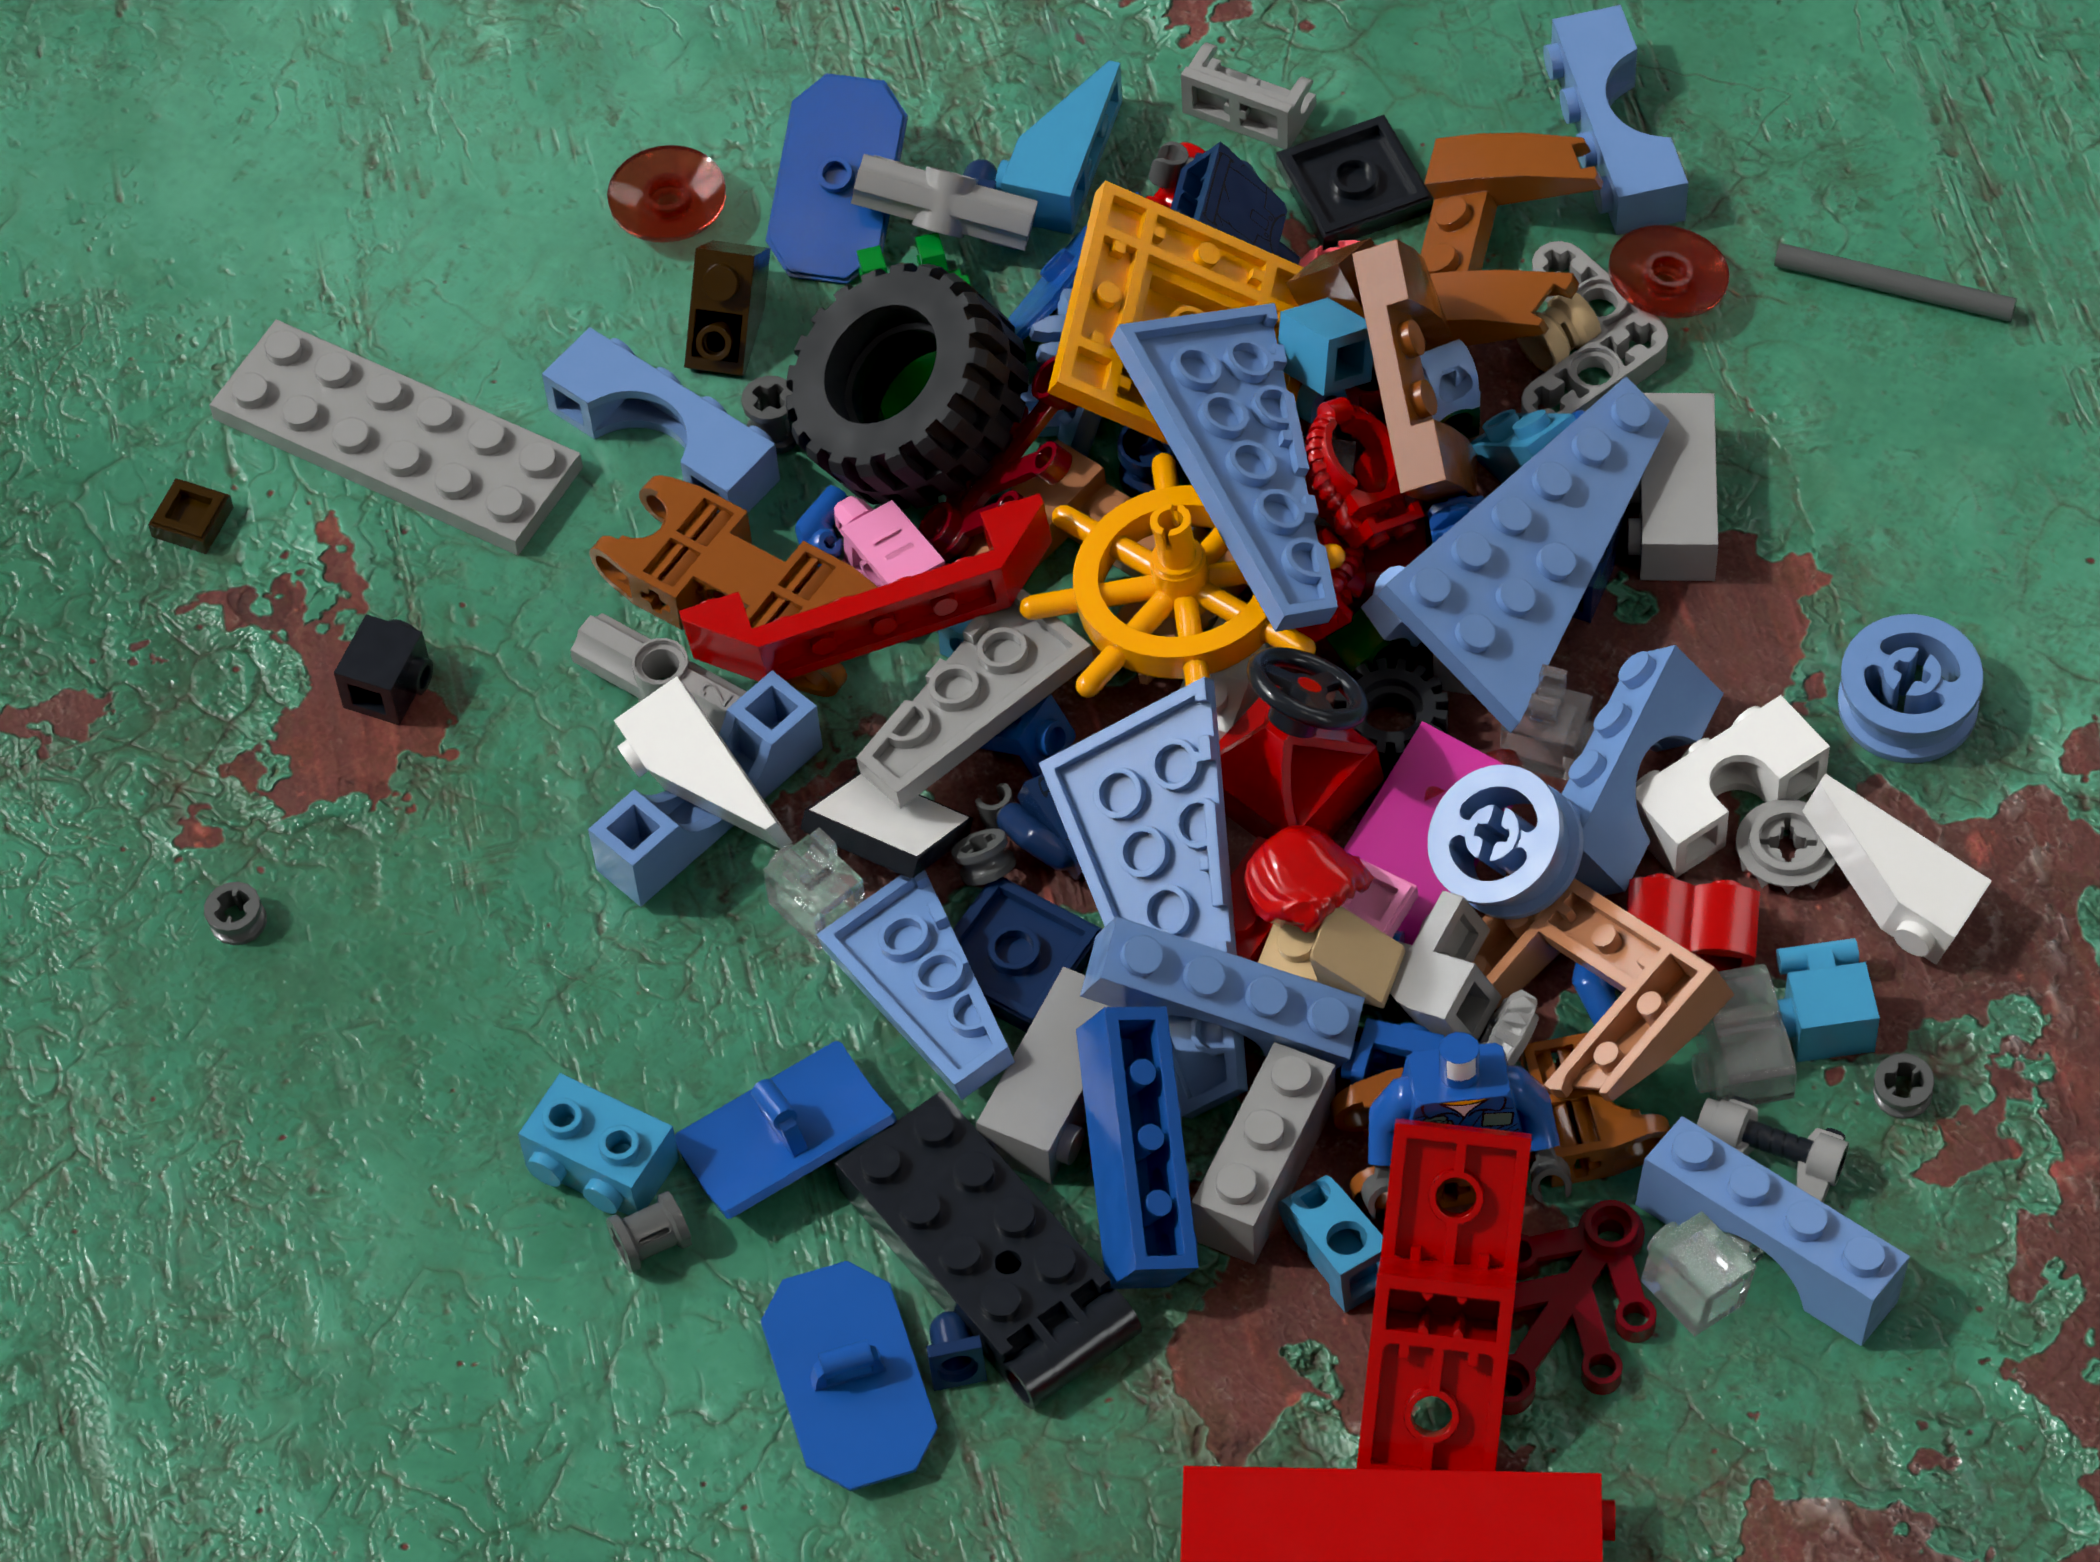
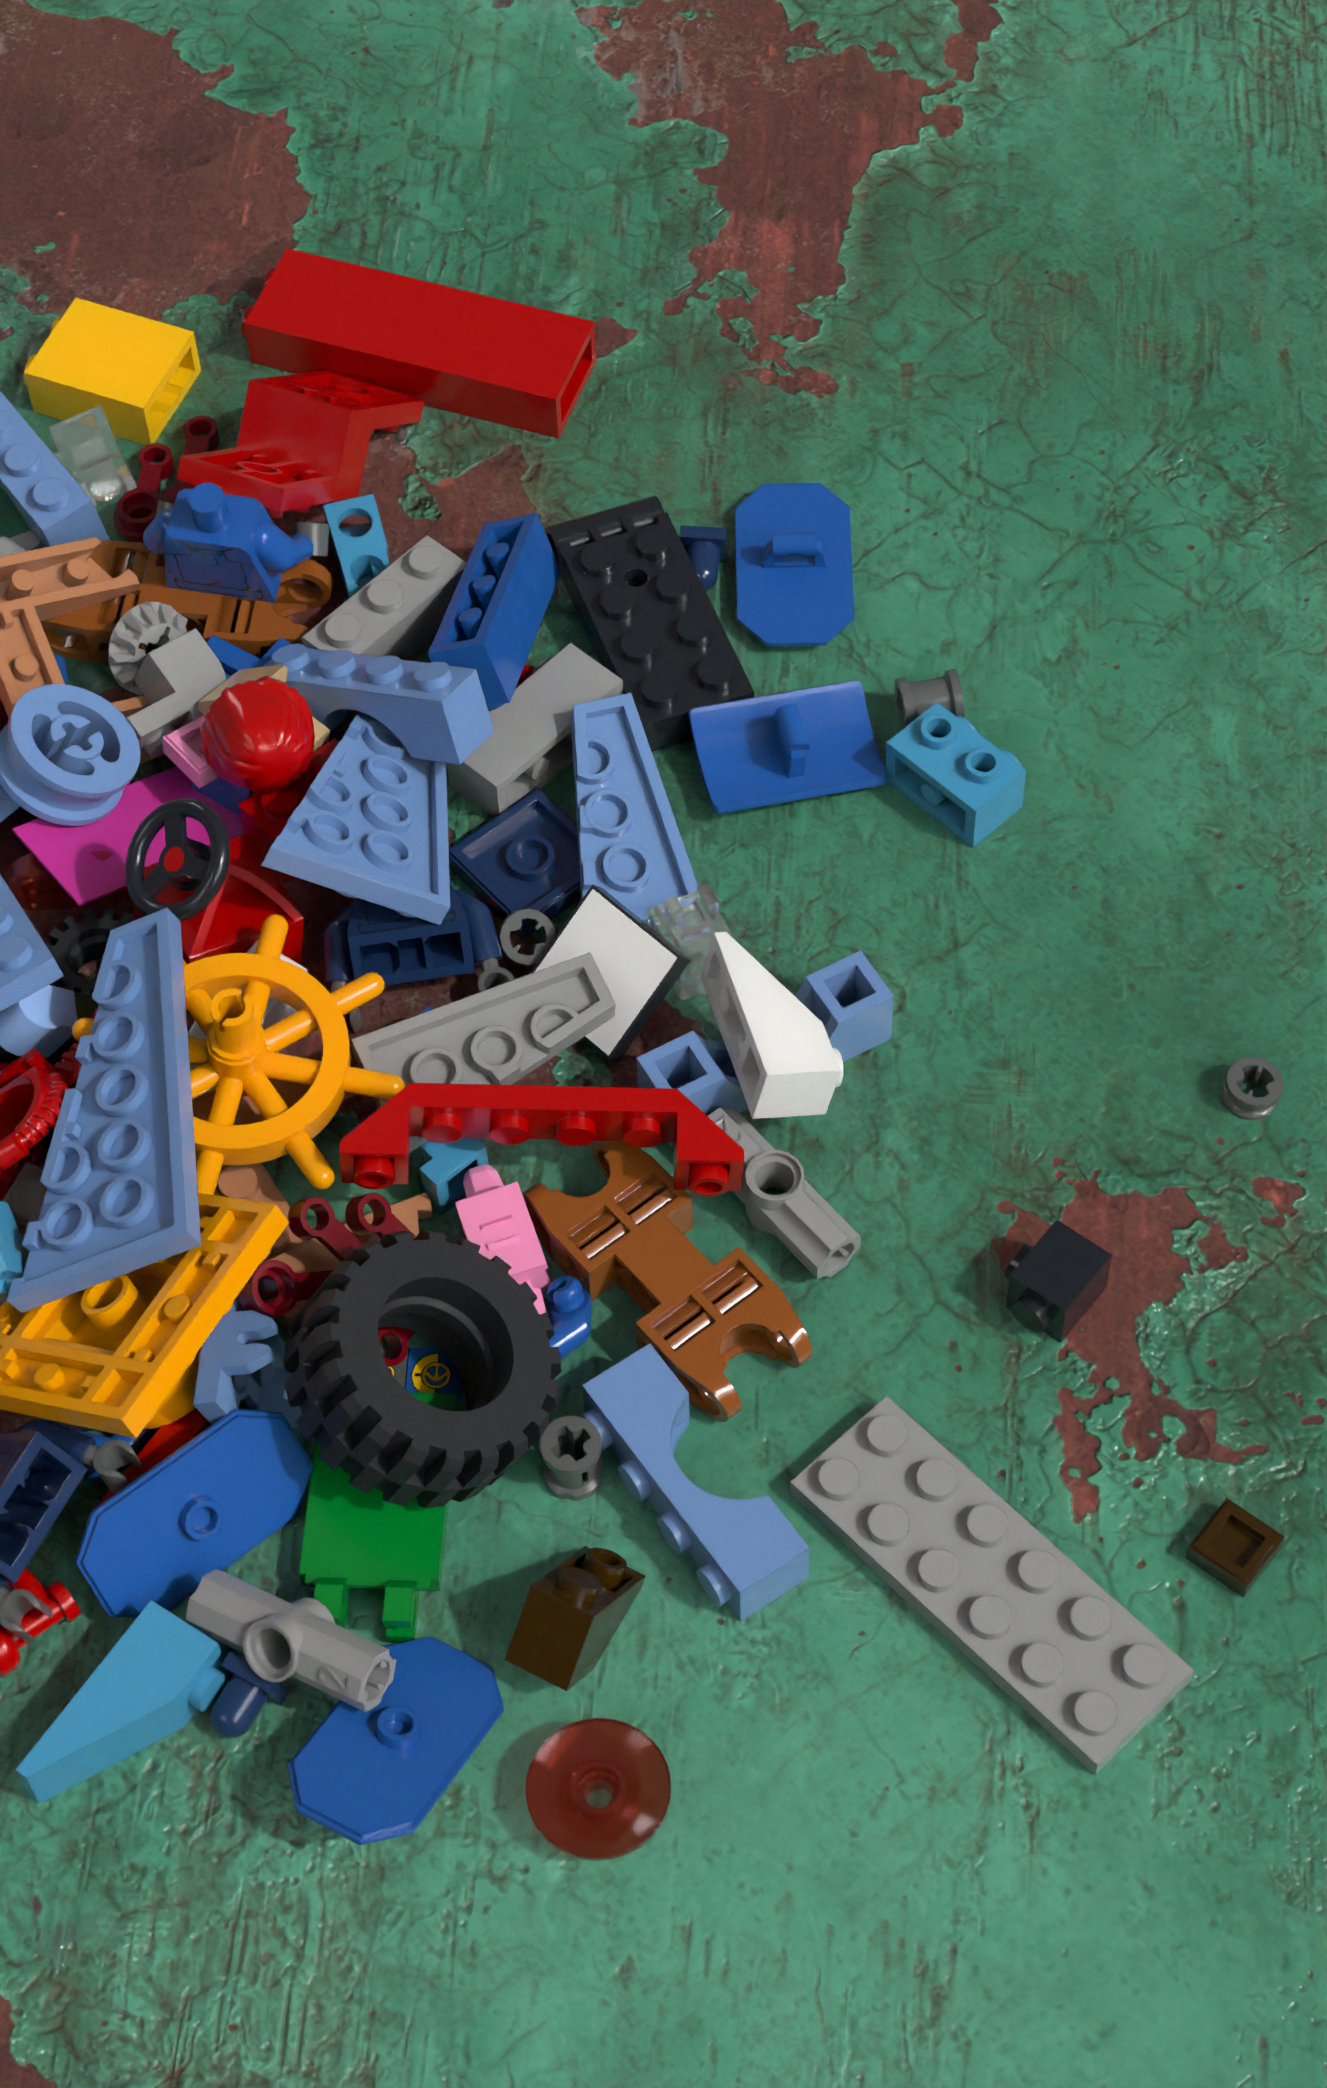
camera: 165 degrees left, 0 degrees up
none -> yellow brick [23,297,201,445]

